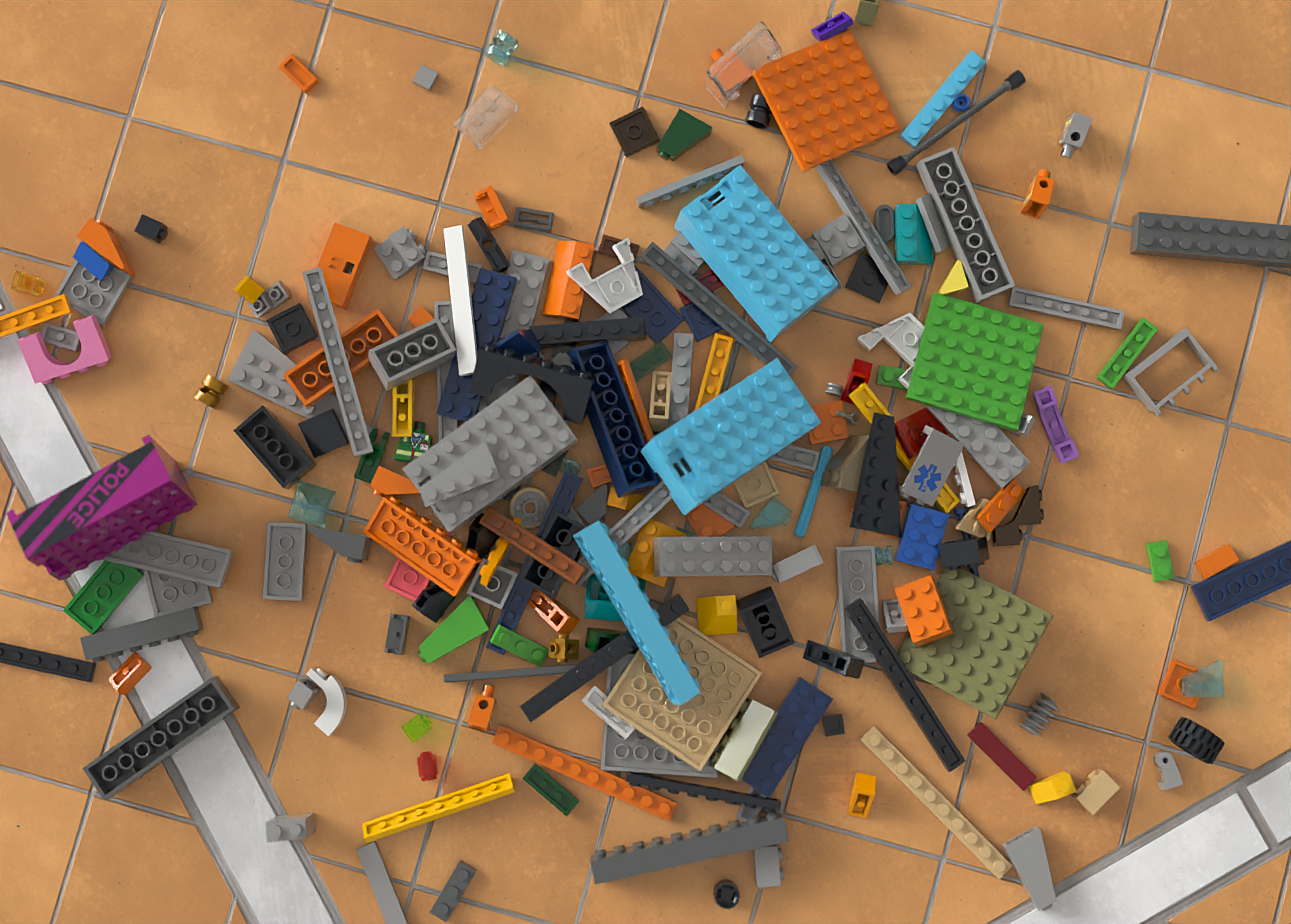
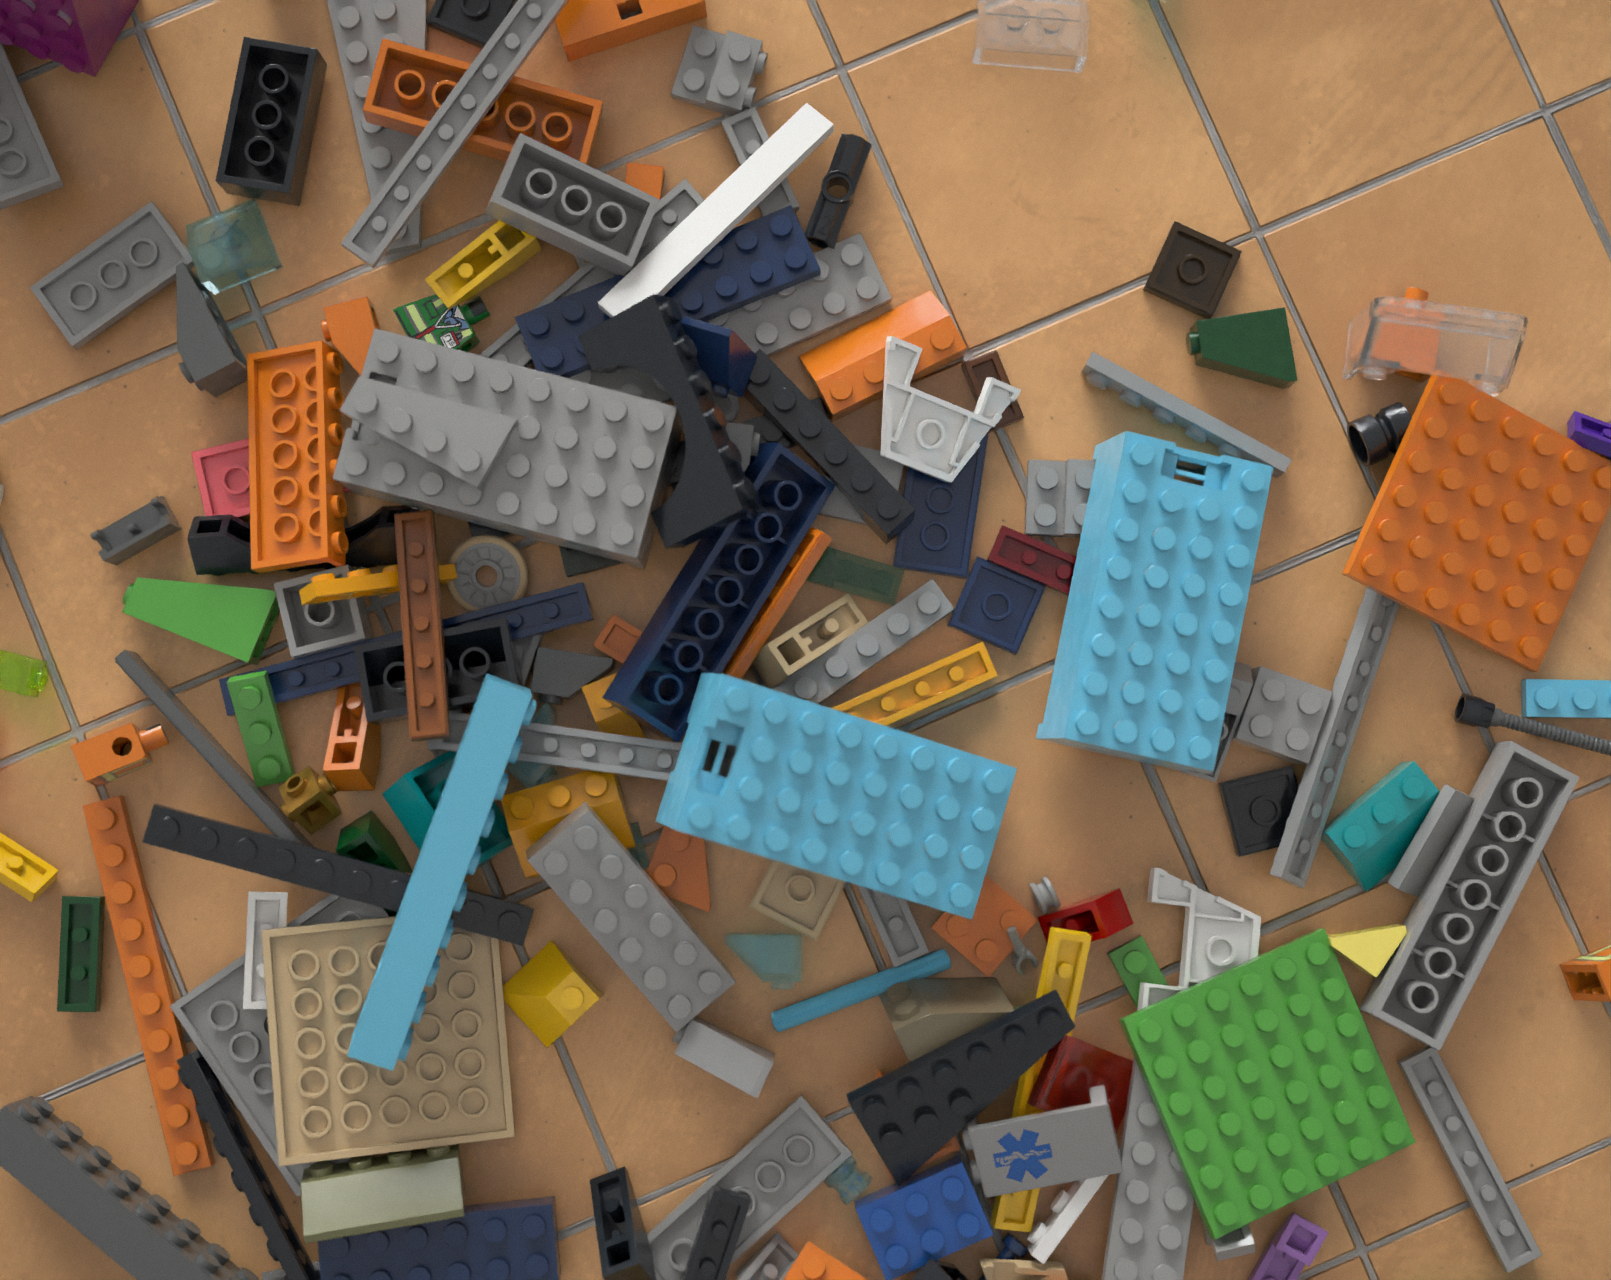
camera: 50 degrees right, 0 degrees up
black tile [298,408,349,458] -> none
dark green hinge [354,428,390,483] -> none
orange hinge [474,185,509,232] -> none
dark grey tile [513,207,554,233] -> none
clear light blue slope [559,457,582,476] -> none
dark grey plate [640,242,797,376] -> none
light grey plate [702,492,751,528] -> none
black slope [736,586,795,658] -> none
dark grey tile [874,205,895,243] -> none

